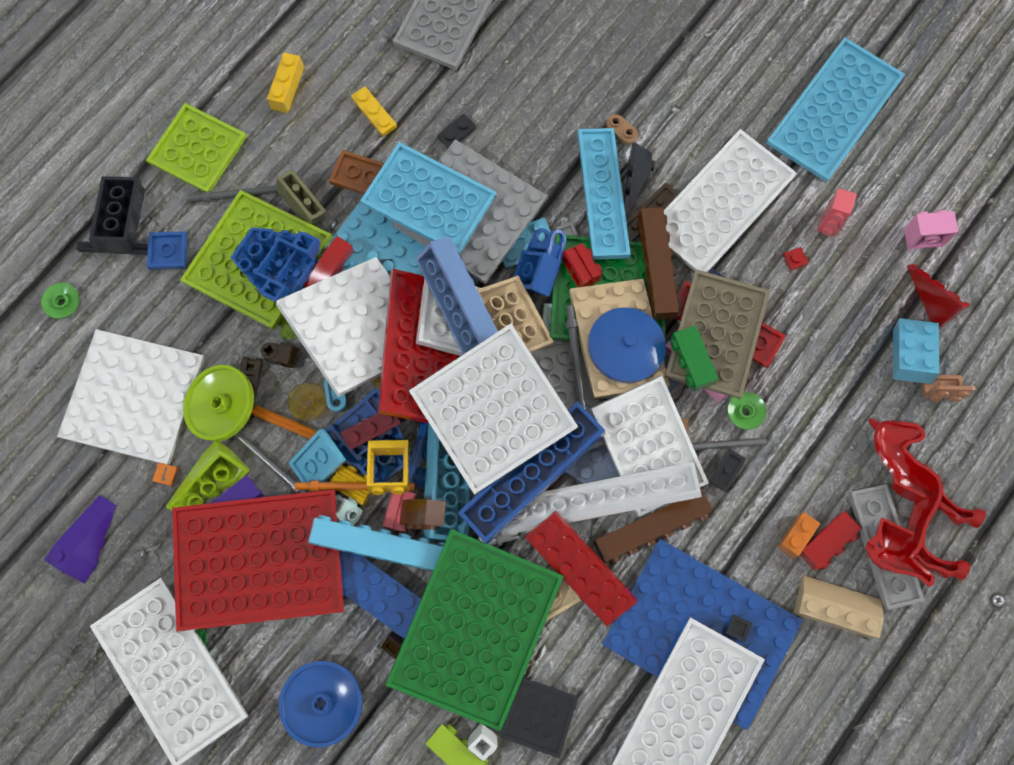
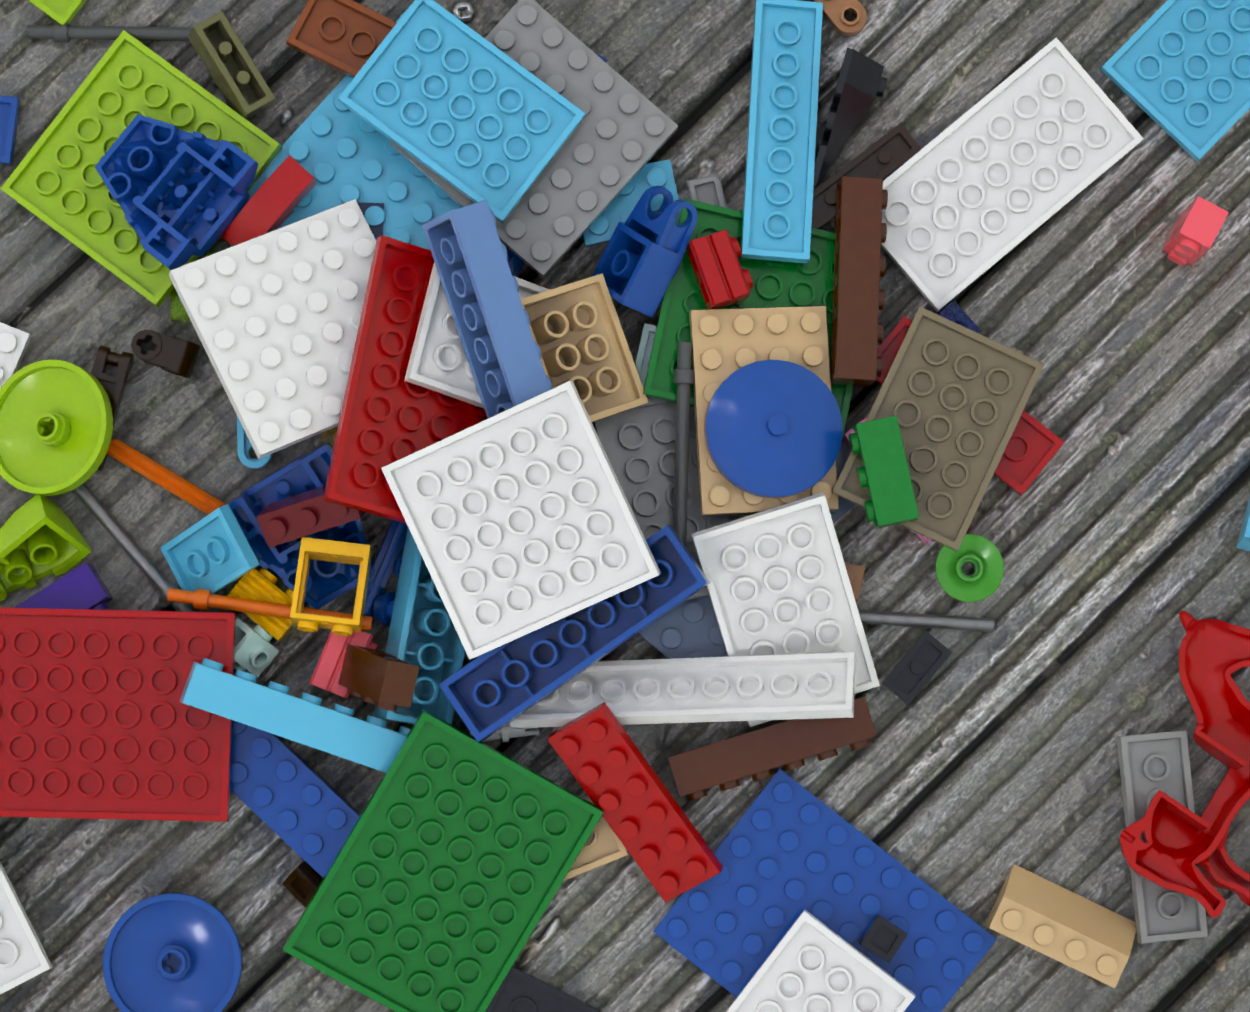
camera: 10 degrees right, 10 degrees up
clear yellow dish [287,383,326,421] -> none
orange brick [776,512,820,558] -> none
red plate [782,247,809,272] -> none
red brick [800,511,862,571] -> none

